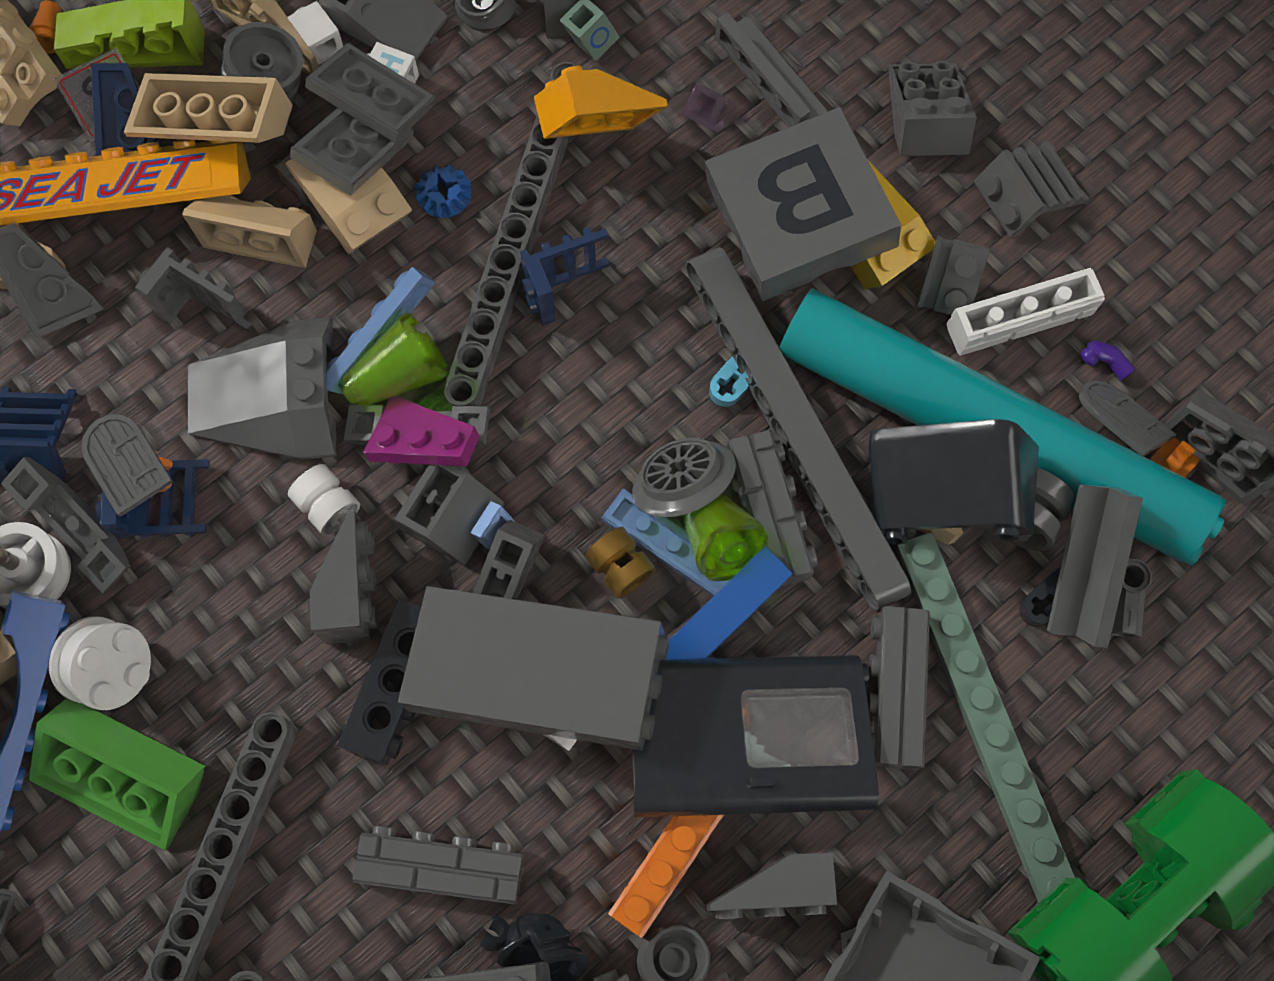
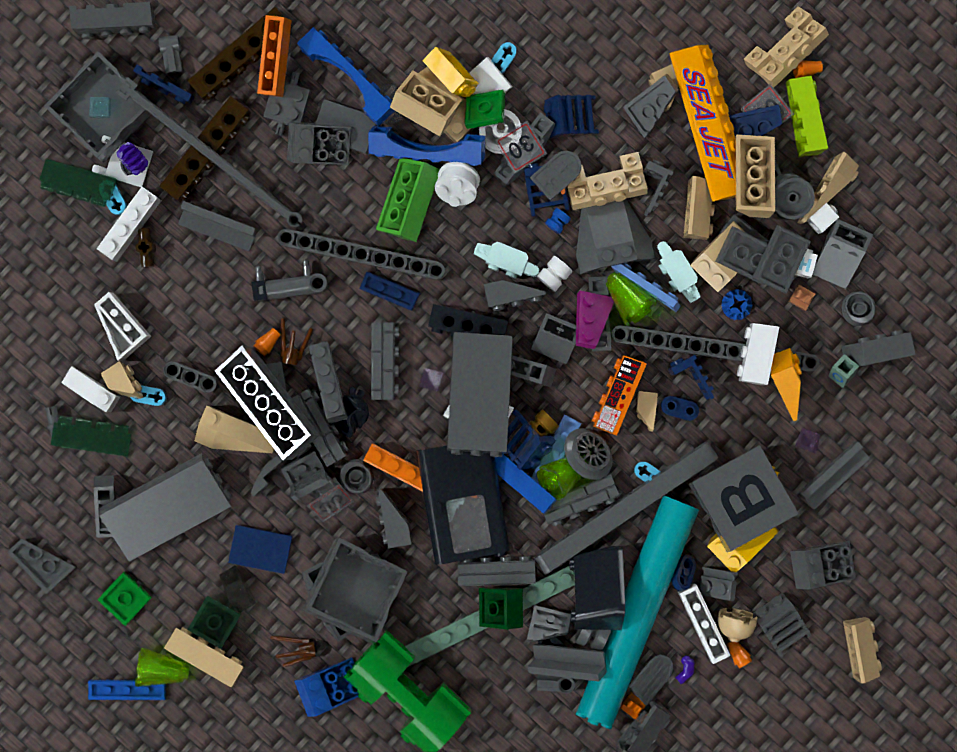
camera: 85 degrees right, 15 degrees up
light blue tile [470,501,515,550] -> none
none -> dark blue tile [359,272,420,311]
none -> clear purple slope [419,368,443,392]
none -> light aqua hinge [474,242,539,279]
none -> dark green slope [479,587,523,630]
none -> clear piece [495,121,547,174]
none -> dark blue plate [505,410,556,470]
none -> dark grey wing [526,605,571,643]
none -> blue wheel [545,208,571,234]
none -> tan bracket [567,152,648,210]
none -> slope [591,355,646,436]
none -> tan slope [636,391,658,432]
none -> light aqua hinge [657,242,700,303]
none -> dark blue plate [661,396,699,421]
none -> dark blue plate [672,555,696,591]
none -> tan cylinder [718,608,758,642]
none -> orange cone [726,641,752,669]
none -> white slope [737,323,779,385]
none -> nougat tile [788,285,815,311]
none -> tan slope [843,617,882,684]

